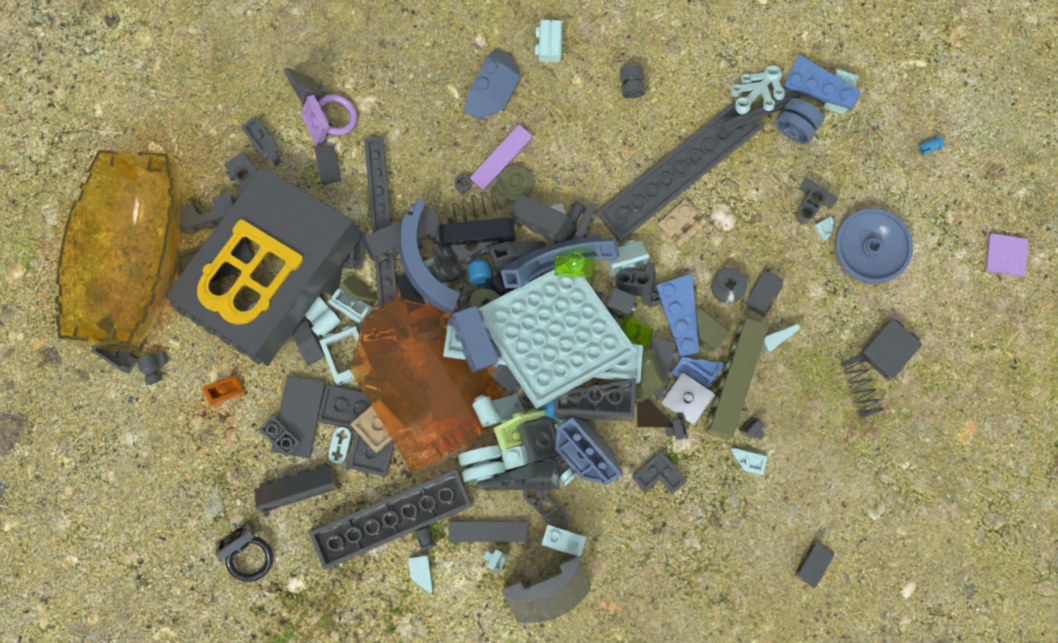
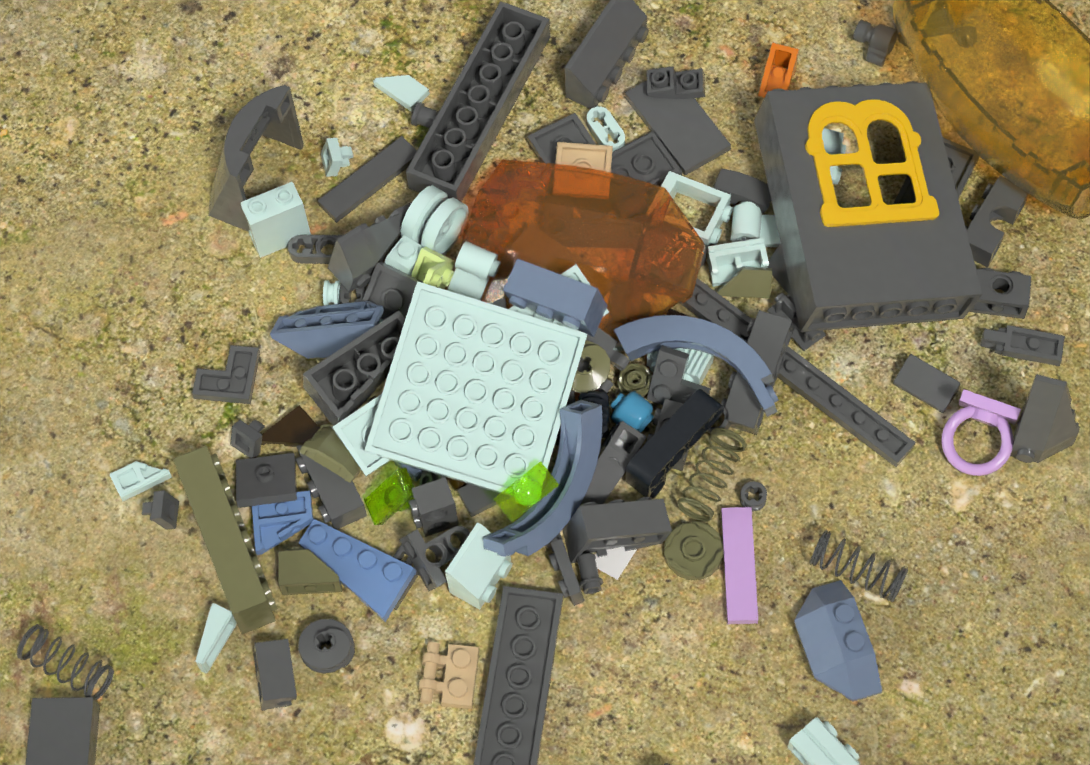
camera: 140 degrees right, 15 degrees down
none -> dark grey piece [810,530,908,603]

